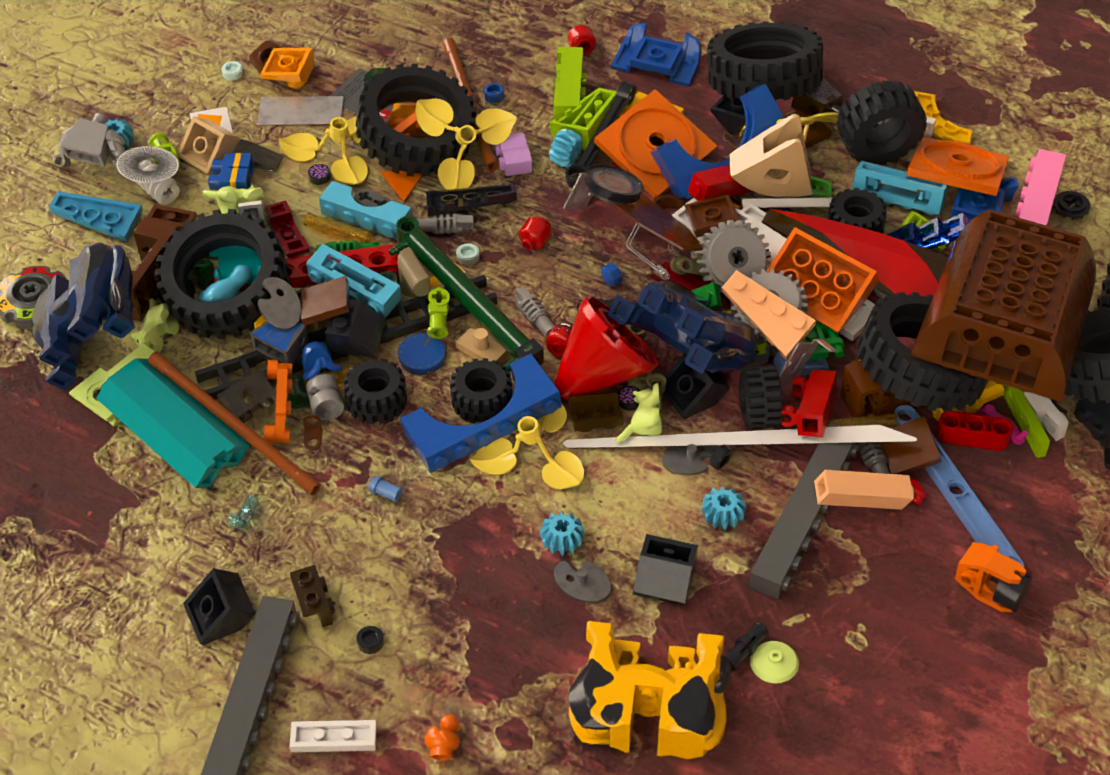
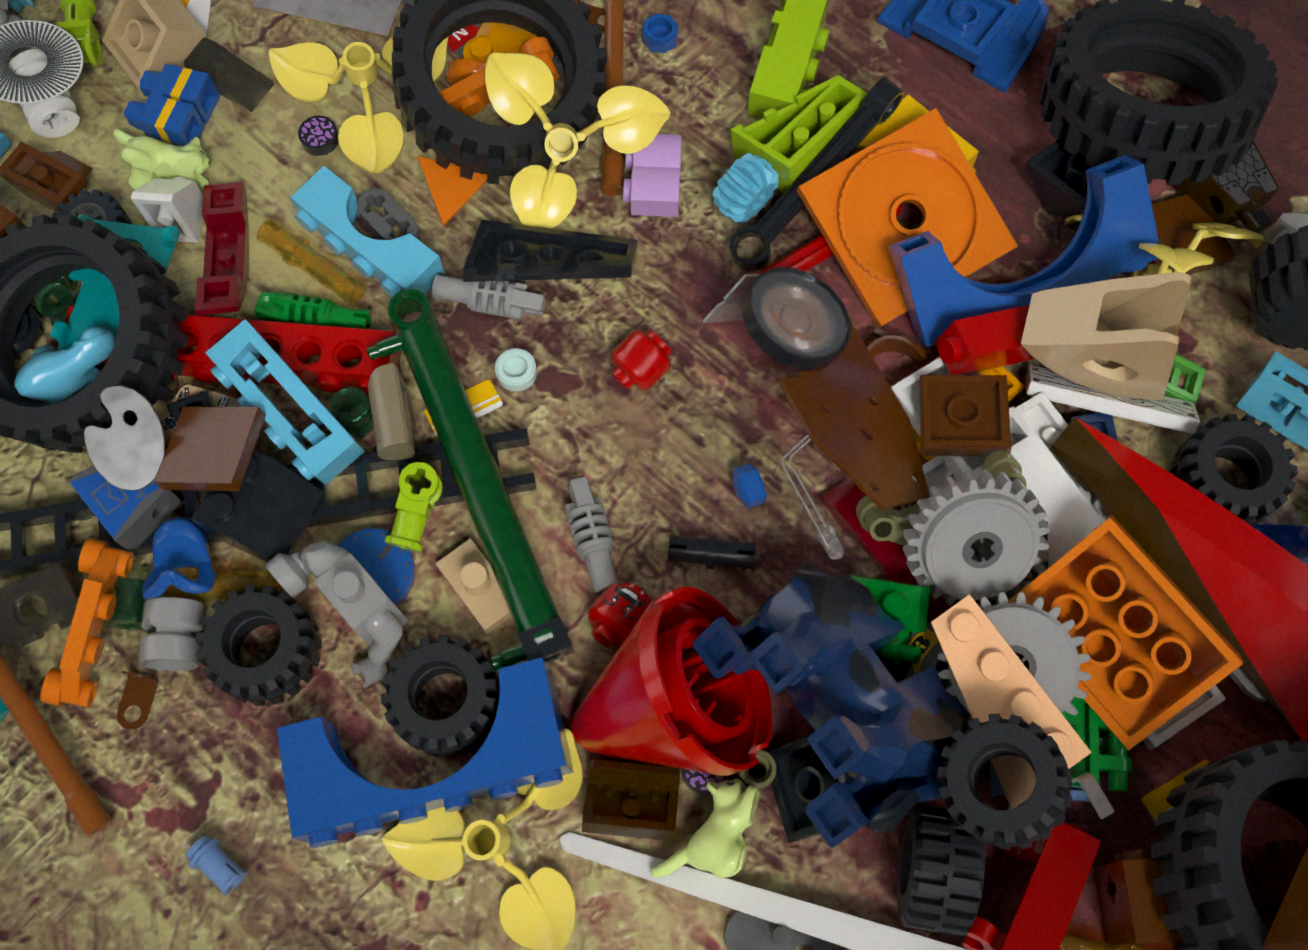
camera: 15 degrees right, 20 degrees up
none -> light grey torso [265,541,408,688]
none -> black tyre [937,713,1072,850]

